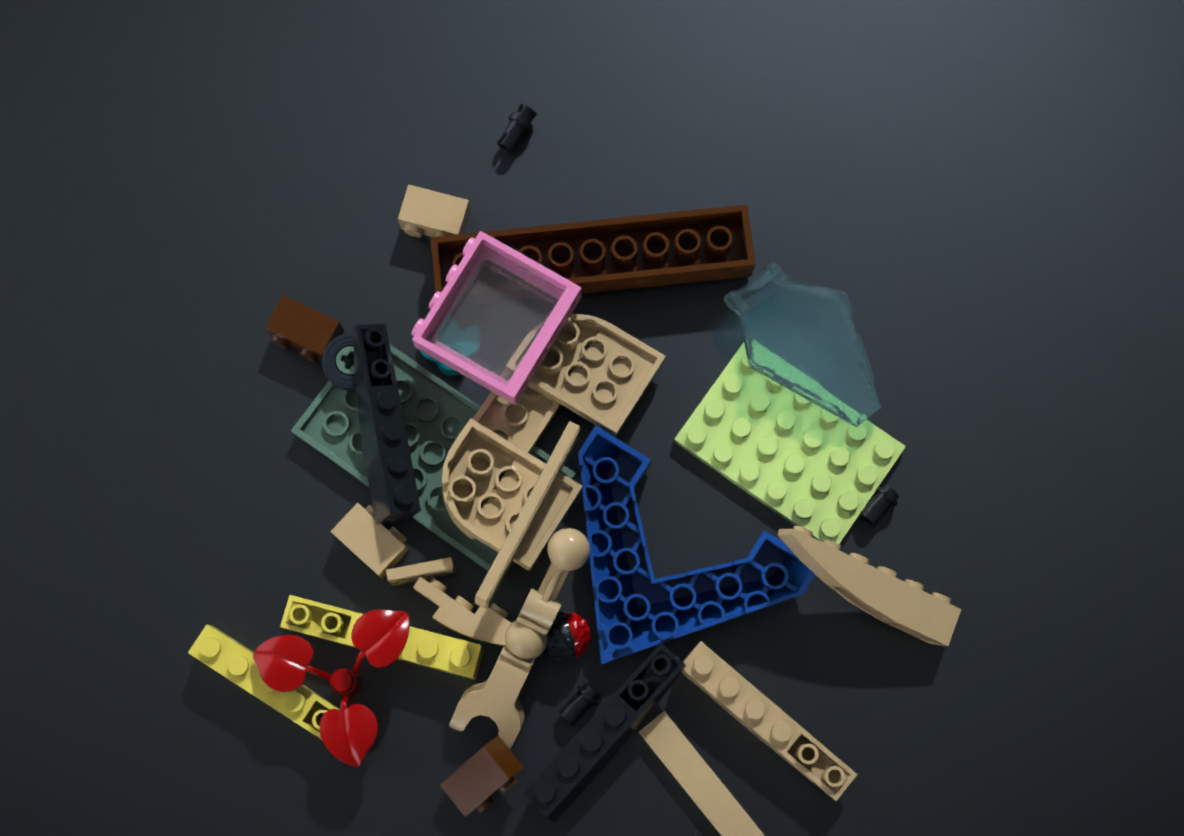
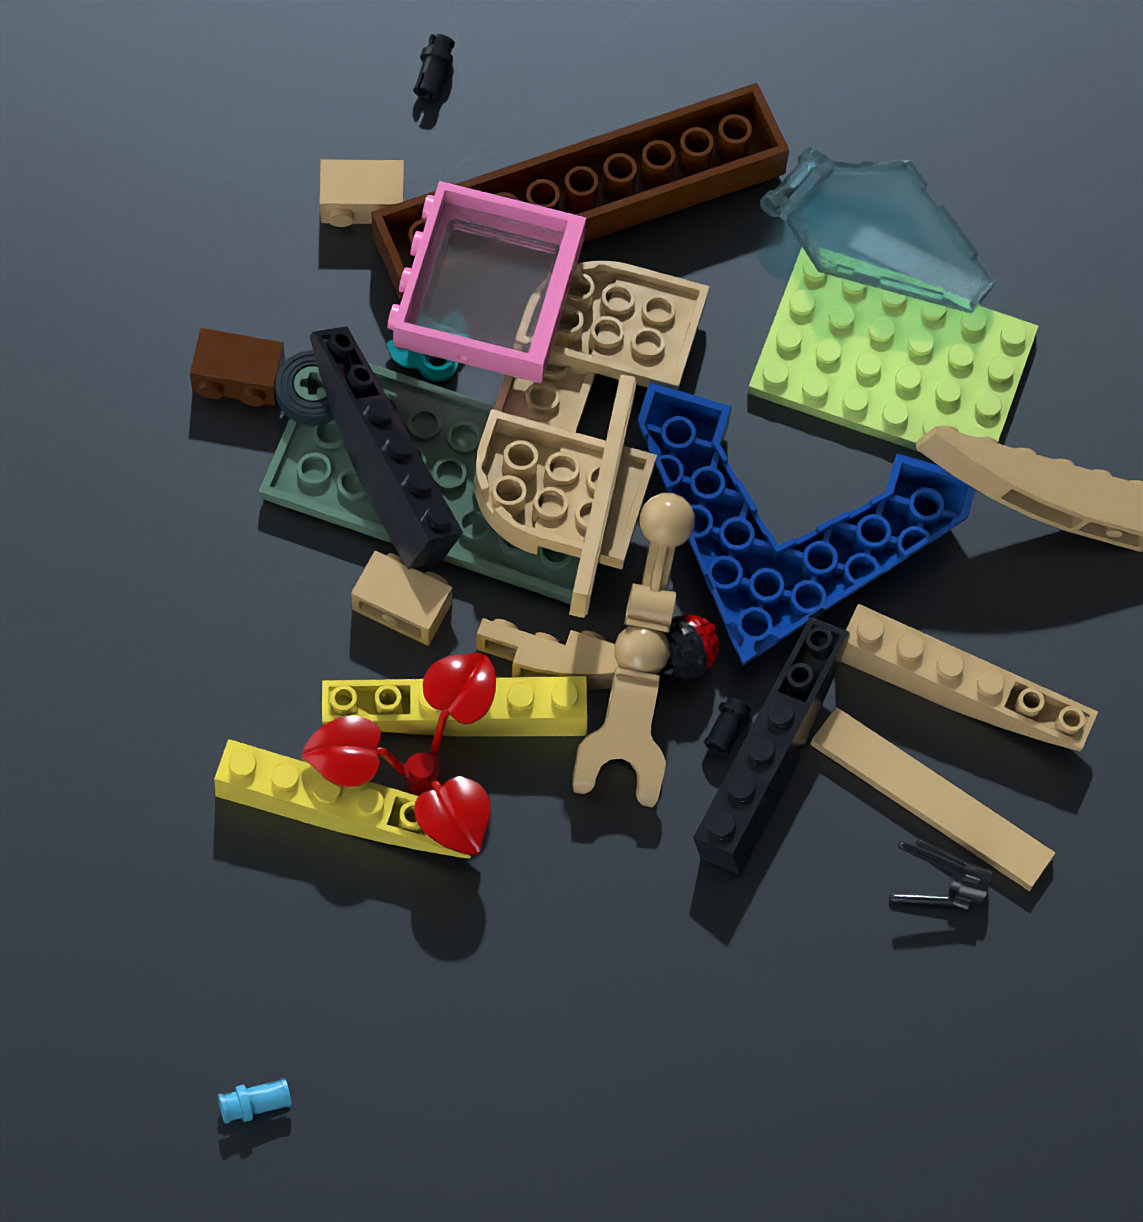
camera: 20 degrees left, 10 degrees down
tan tile [386,557,456,586] -> none
reddish brown brick [440,736,524,817] -> none
black pin [860,484,899,527] -> none

